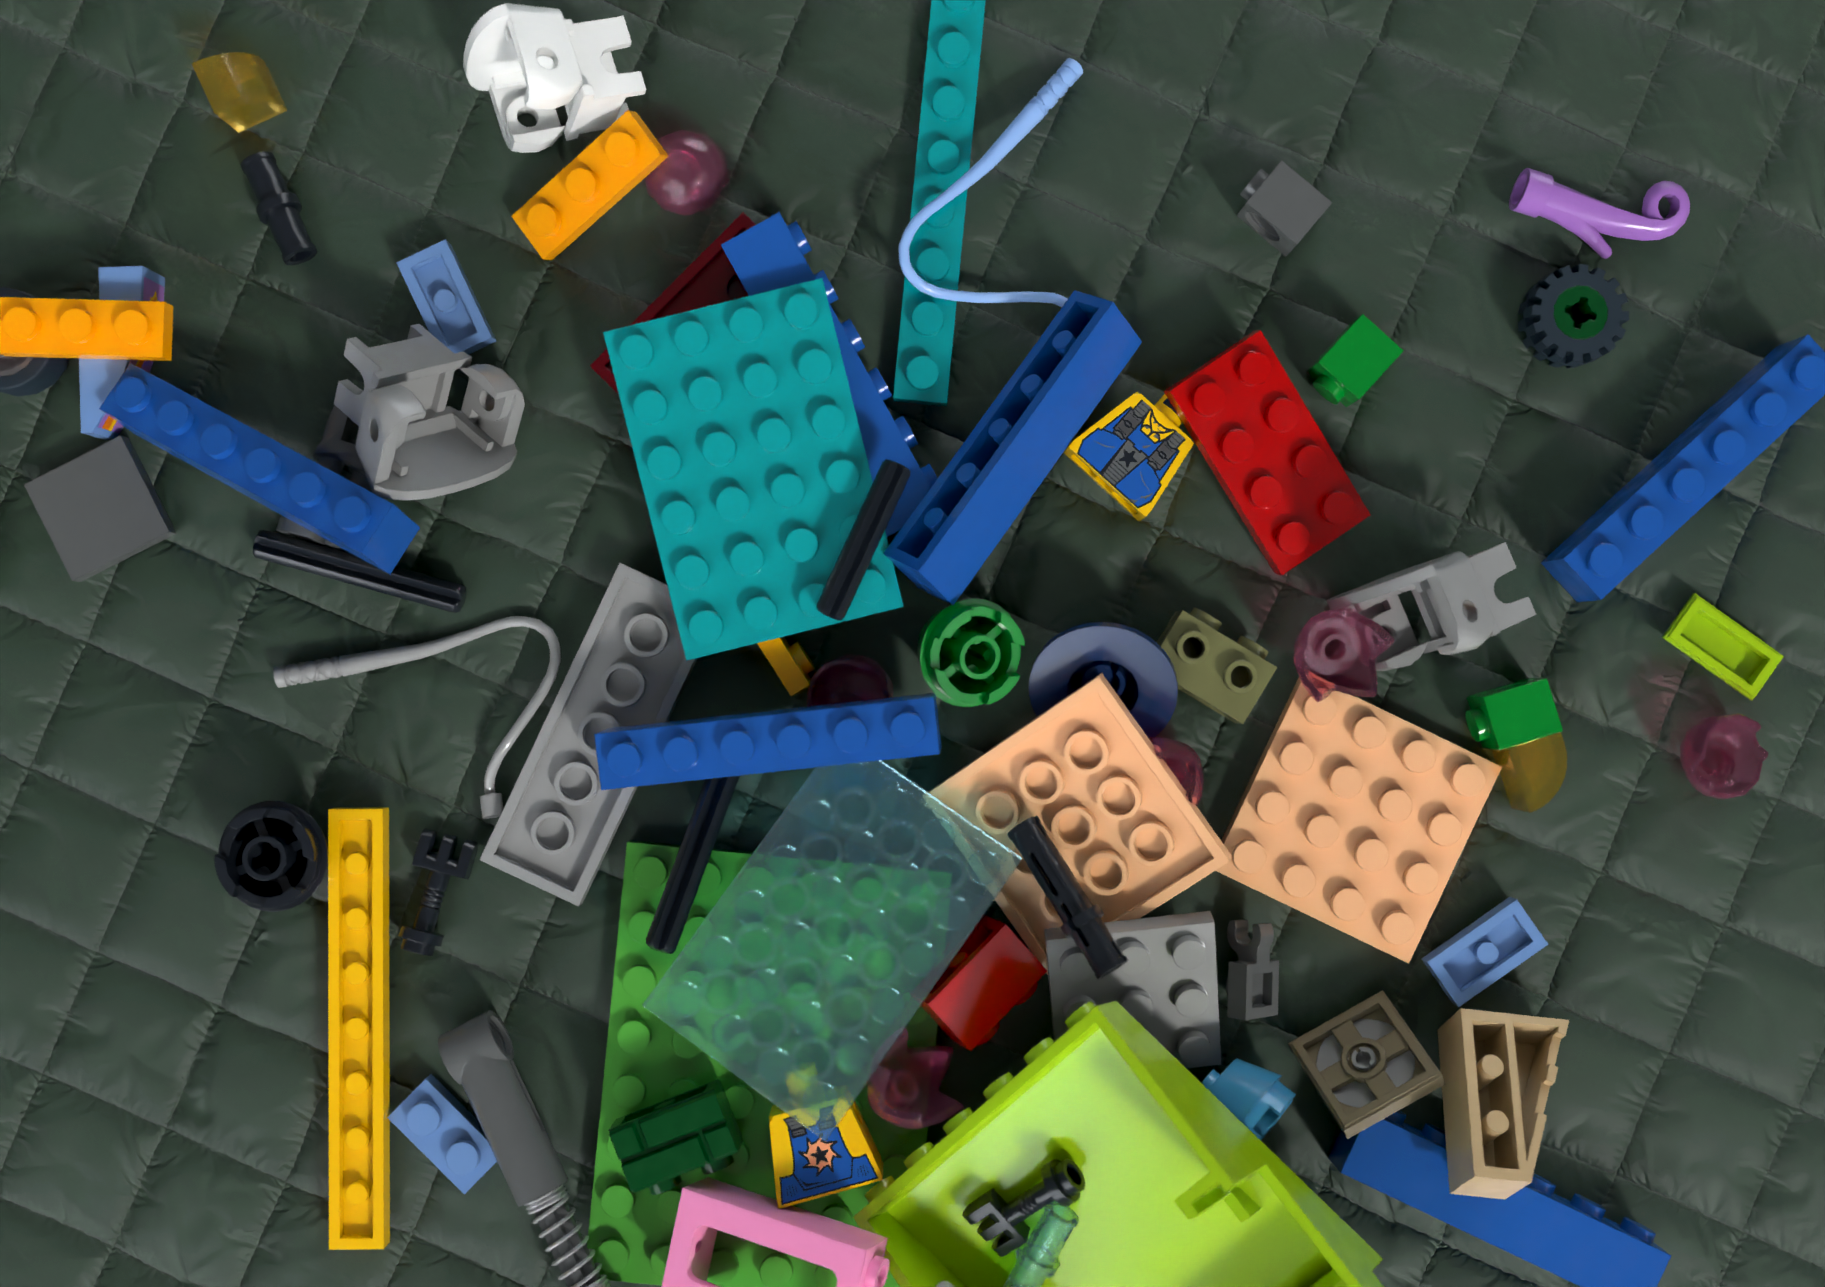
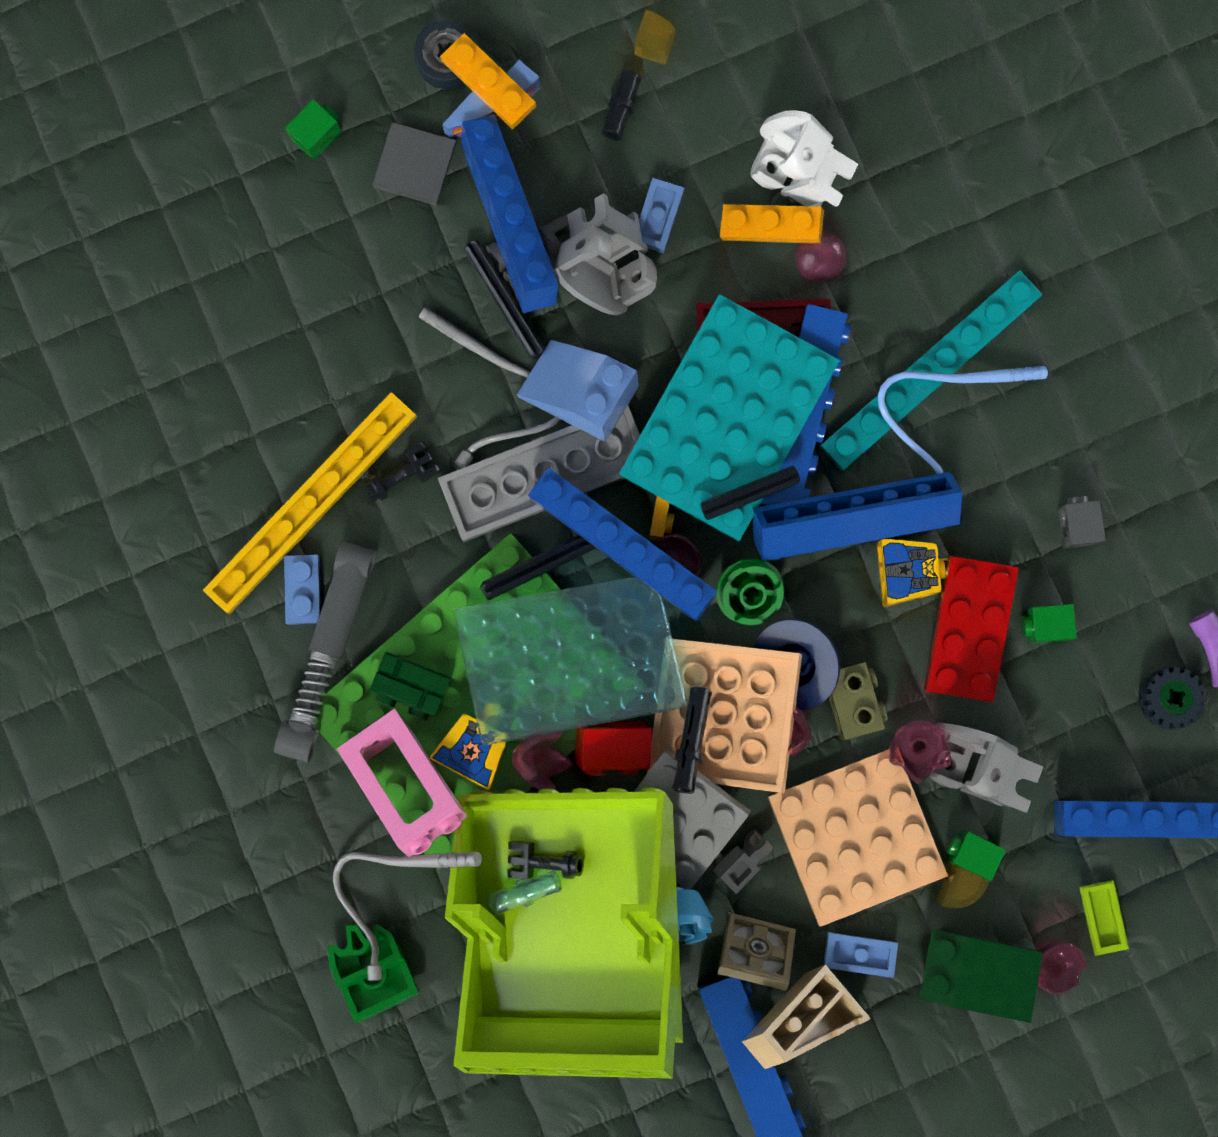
camera: 35 degrees right, 5 degrees down
black cone [214,801,328,912] -> none
none -> medium blue slope [517,340,639,442]
none -> dark green slope [919,929,1044,1023]

